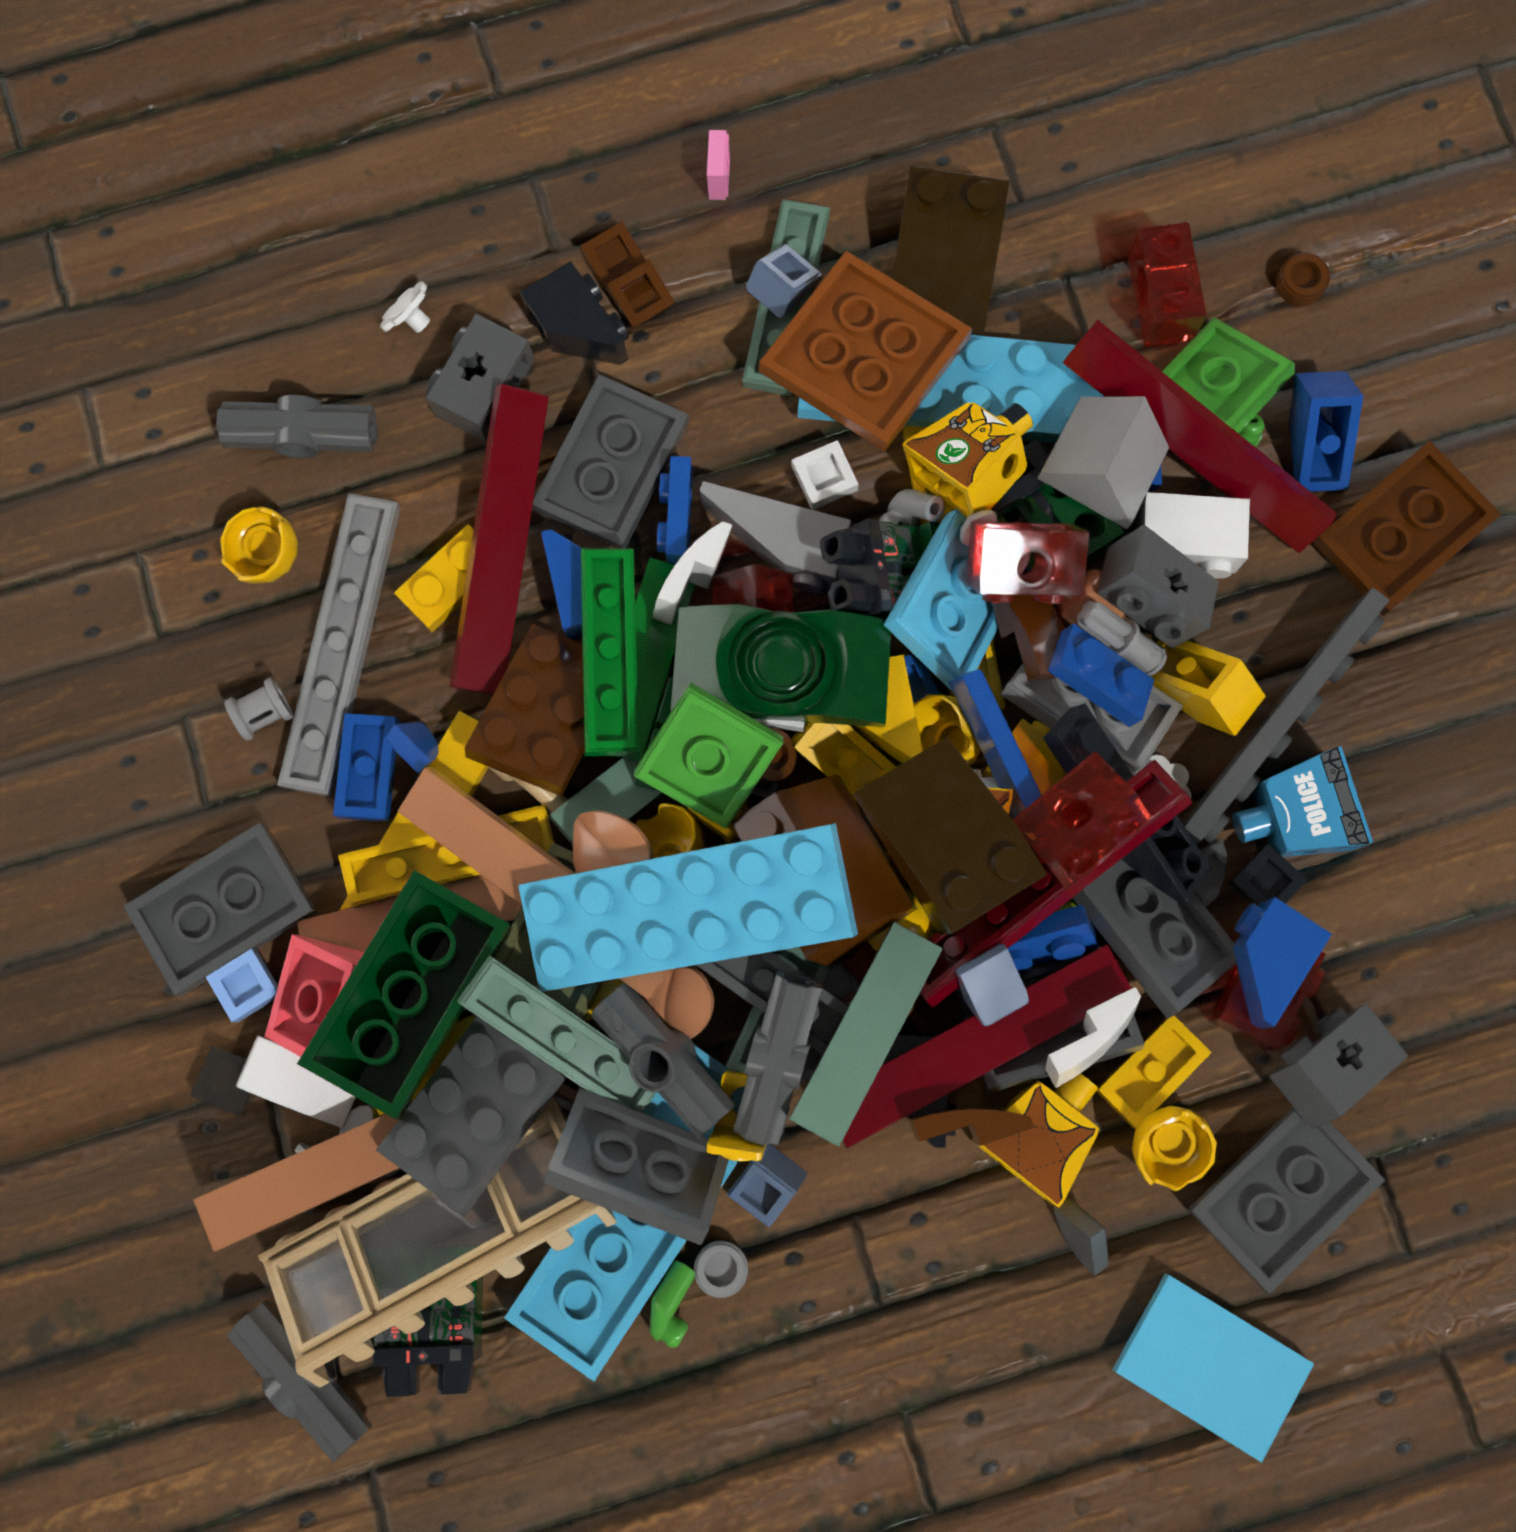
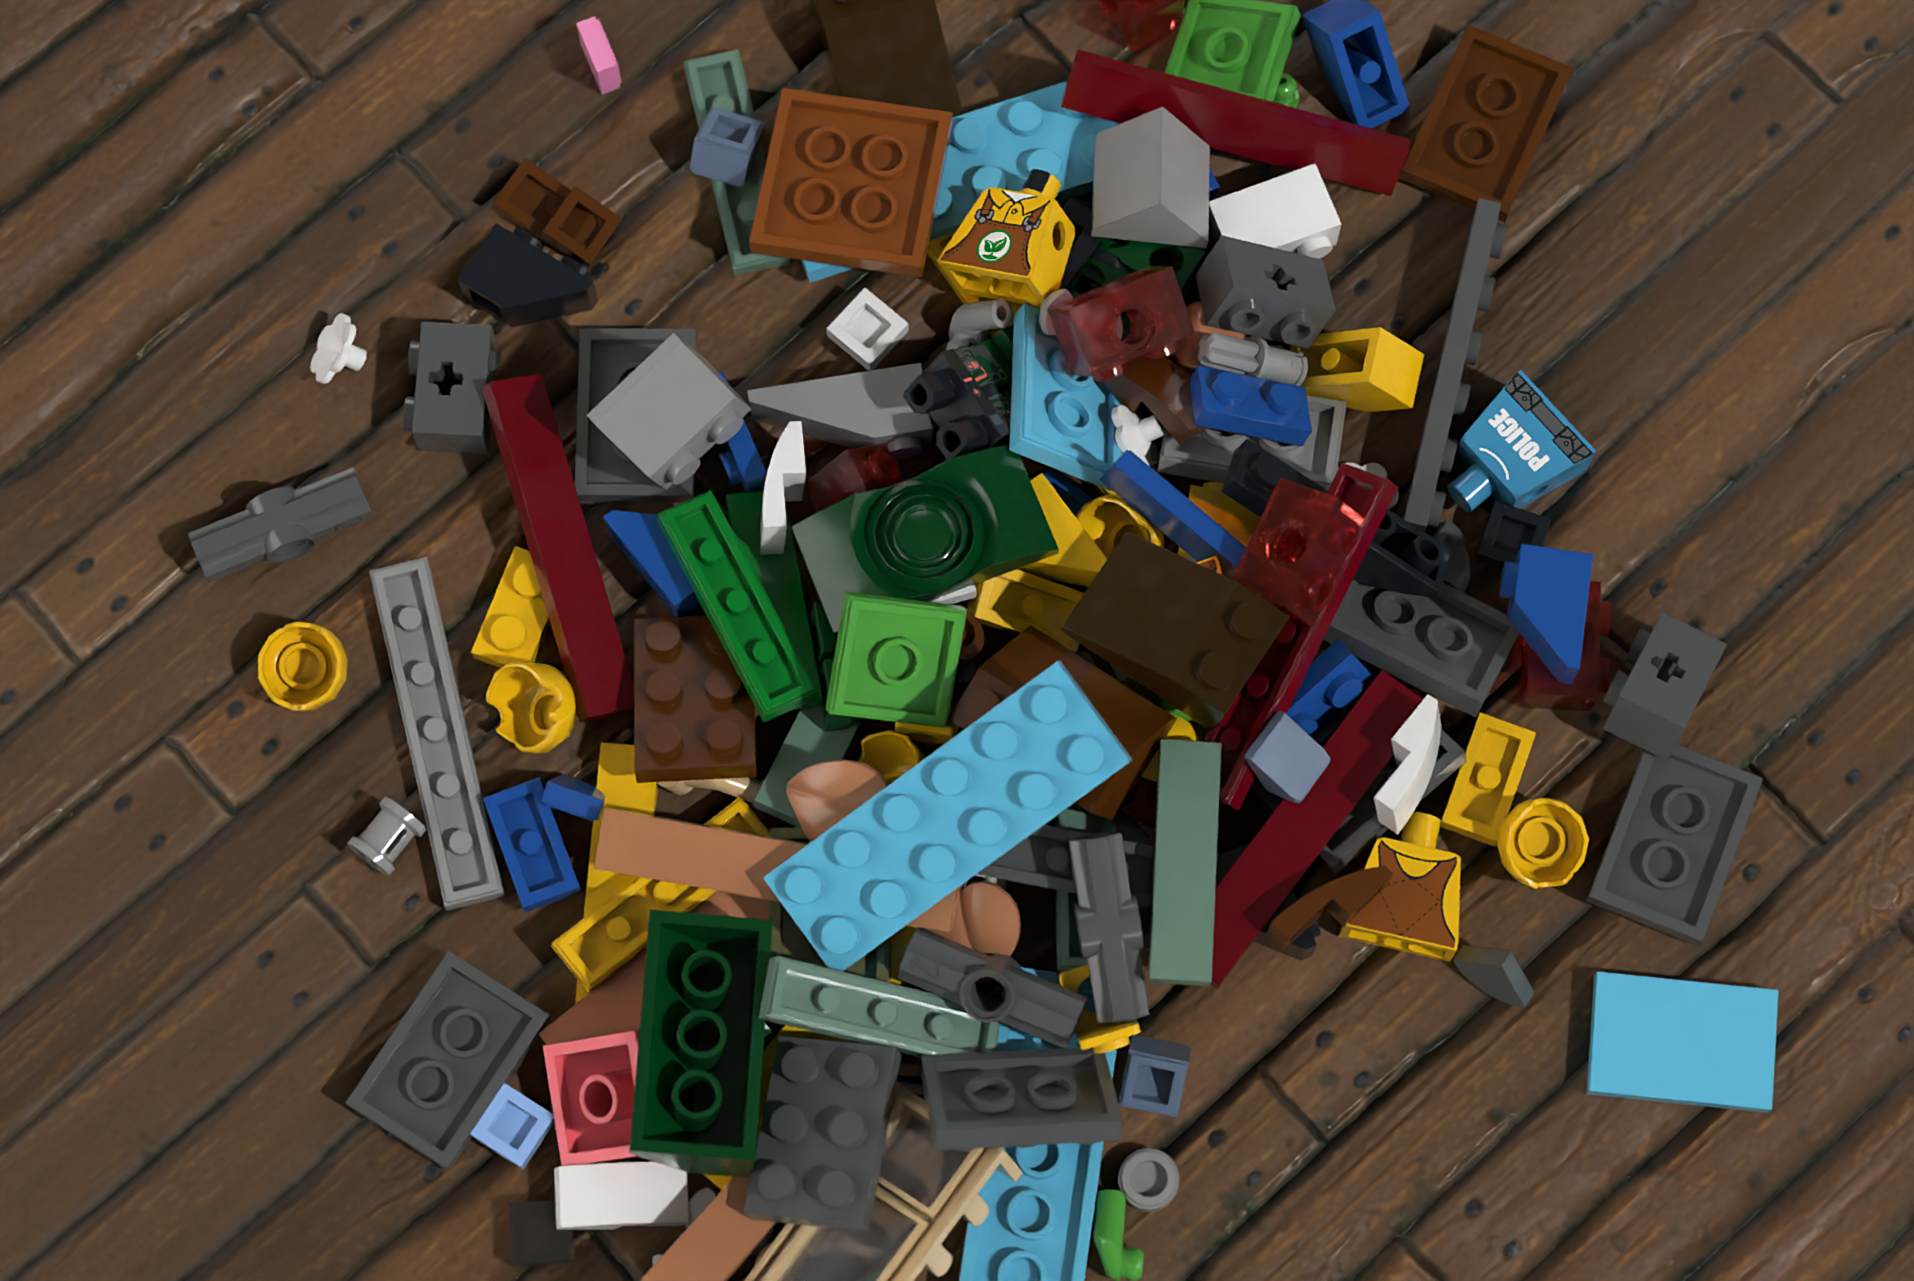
camera: 30 degrees left, 5 degrees down
none -> yellow hair [486,662,576,753]
none -> light grey slope [587,333,751,490]
none -> white plant [1111,404,1168,466]

